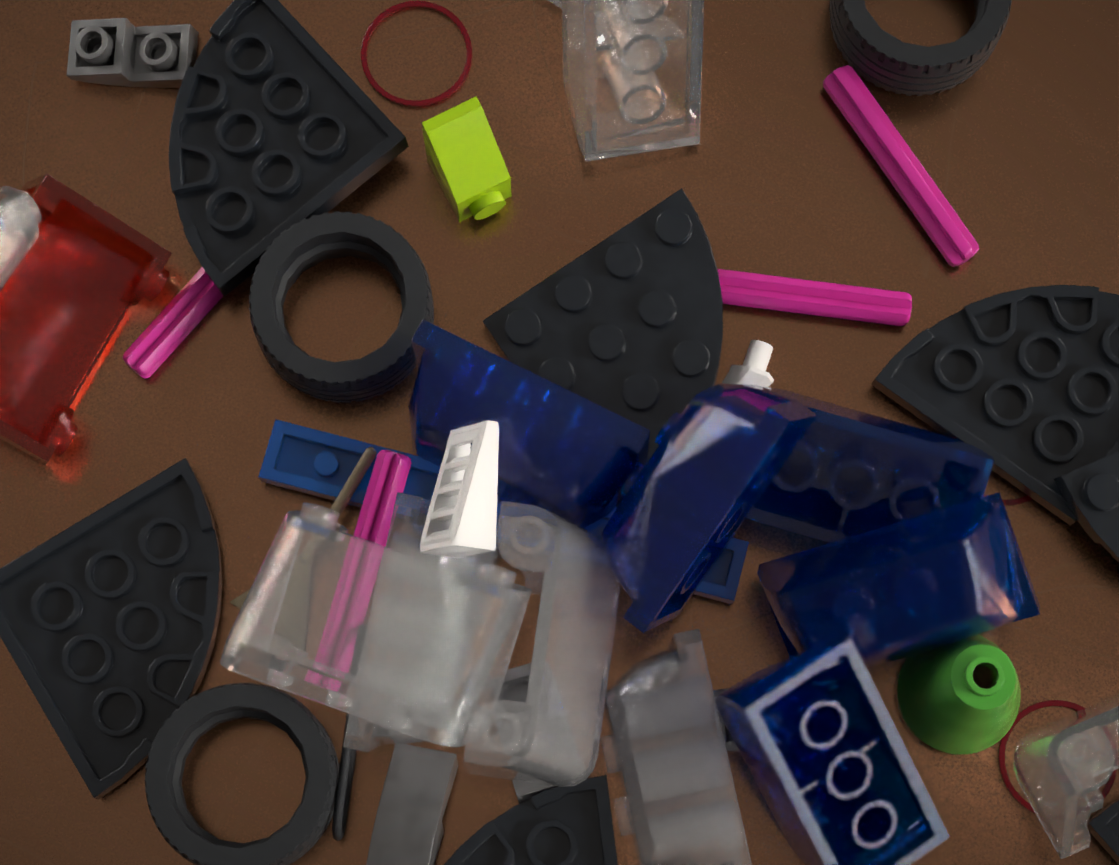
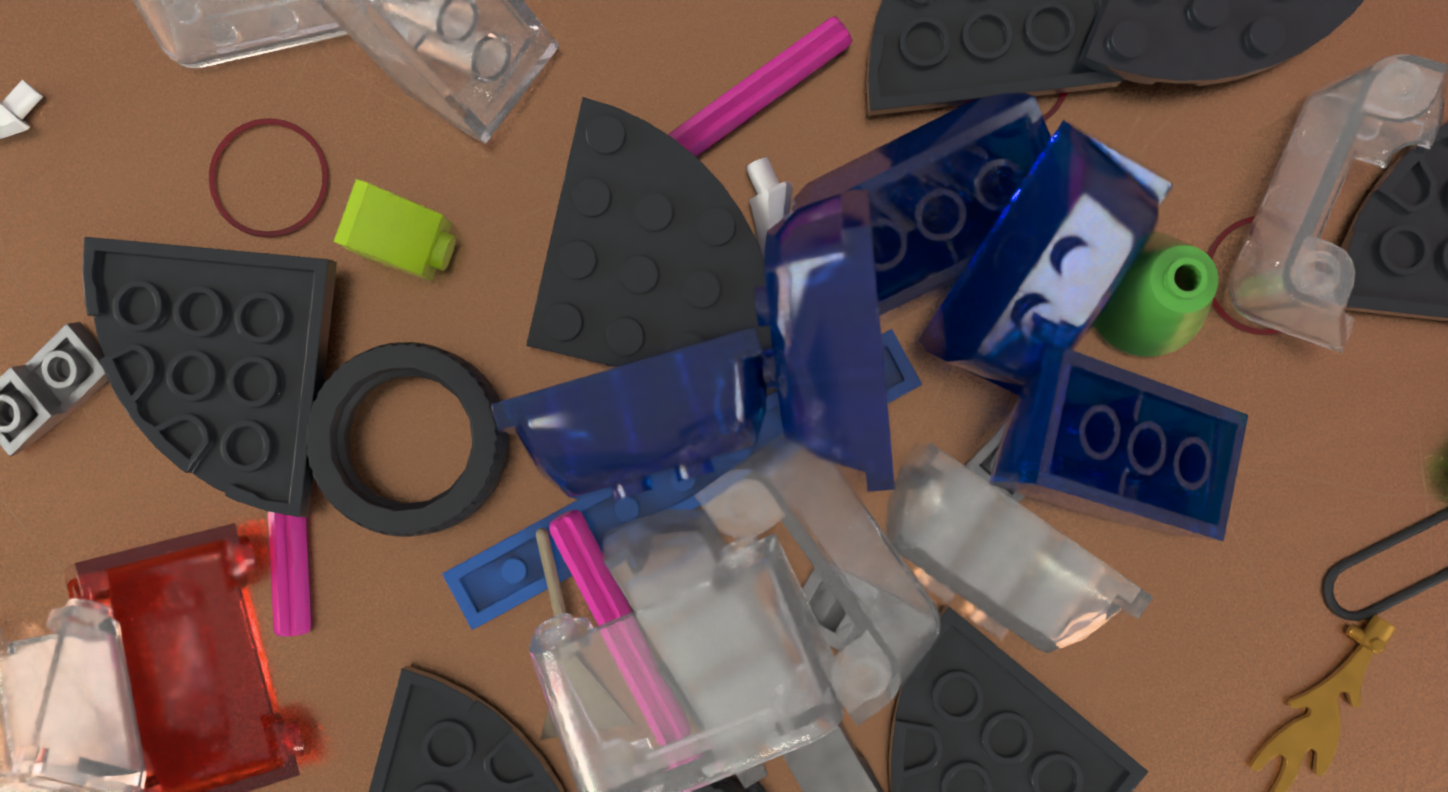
camera: 40 degrees left, 10 degrees up
white slope [420,420,499,558] -> none

